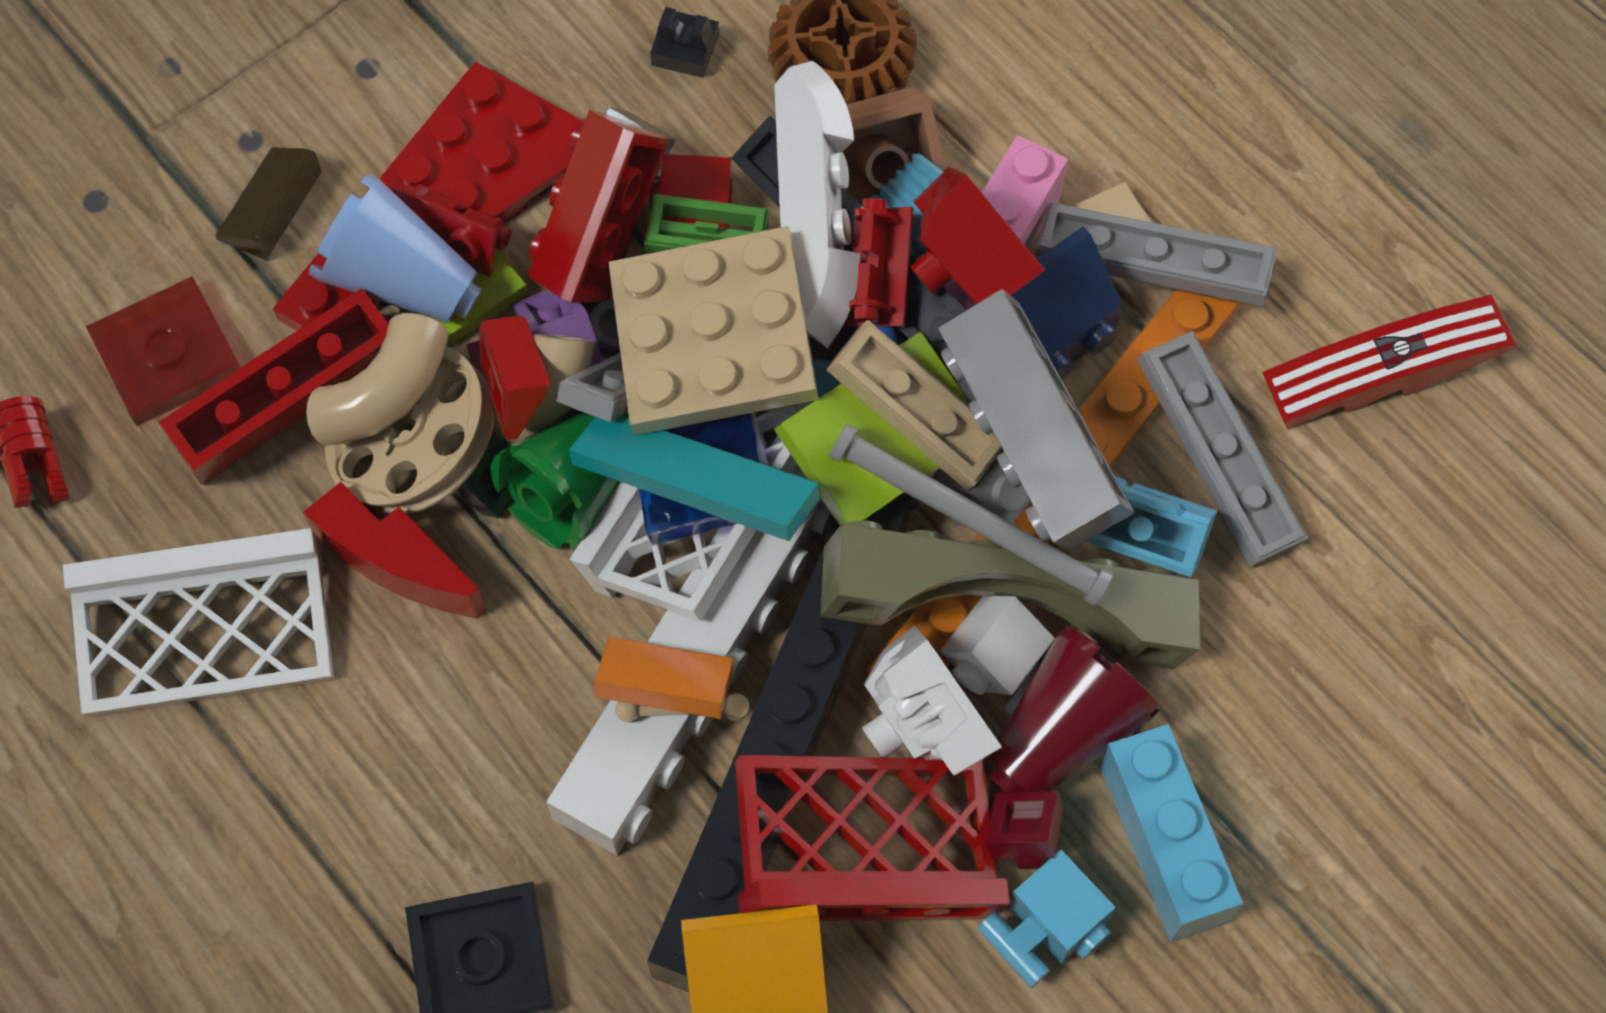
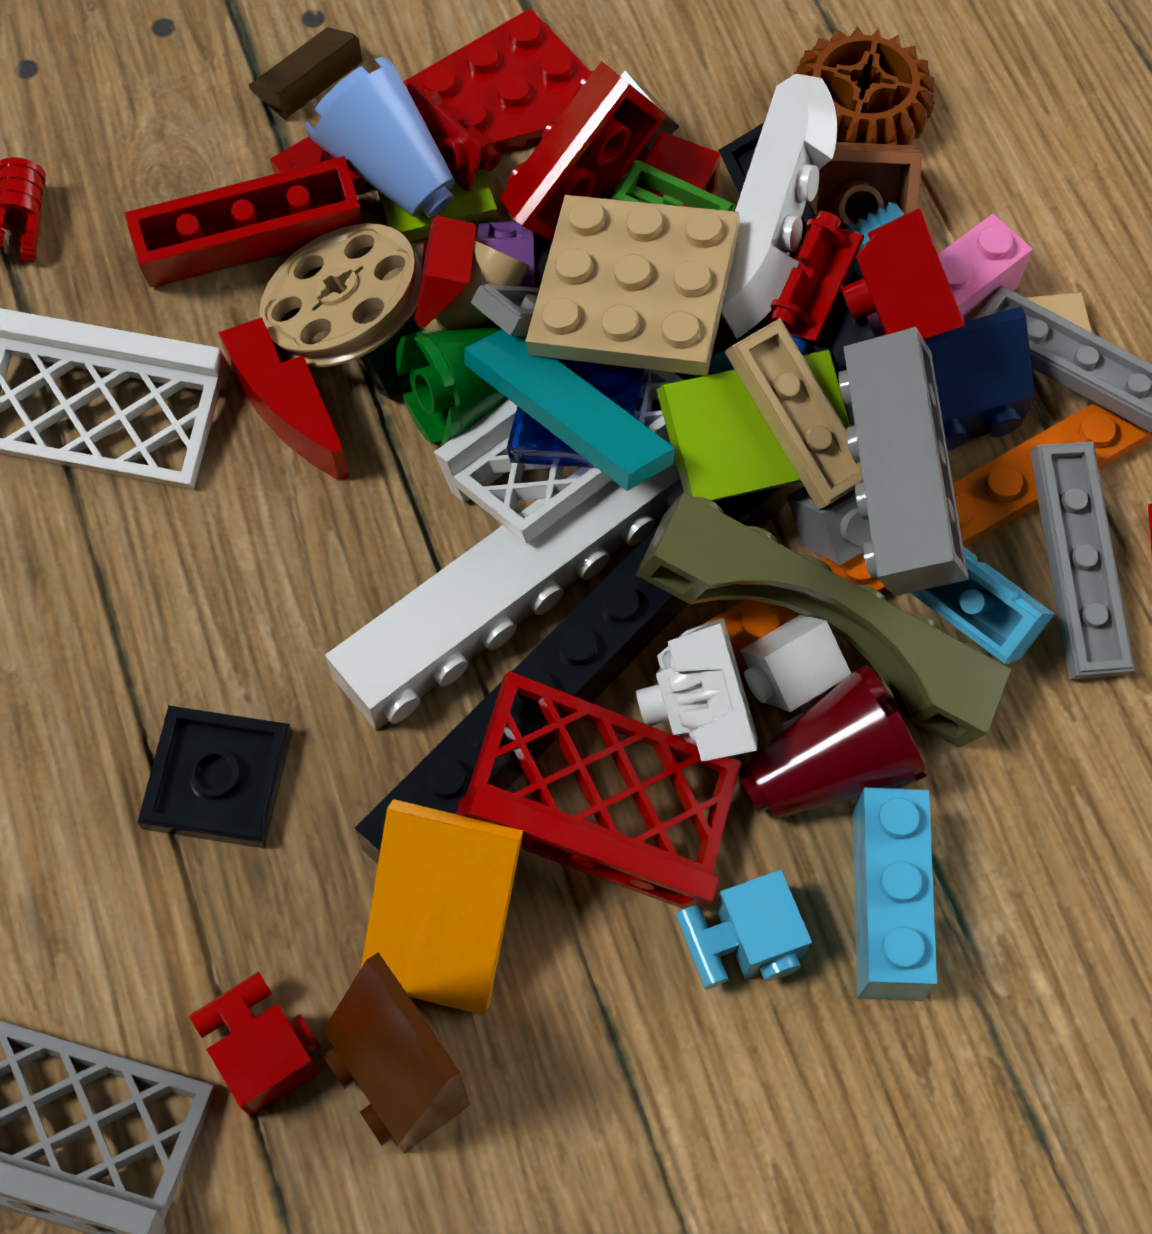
camera: 20 degrees right, 0 degrees up
clear red tile [85,276,241,426] -> none
tan cylinder [306,313,449,446] -> none
orange tile [594,637,733,719] -> none
tan hinge [615,693,749,722] -> none
black tile [650,7,719,78] -> none
light grey bar [829,424,1113,606] -> none
dark red tile [986,791,1064,870] -> none

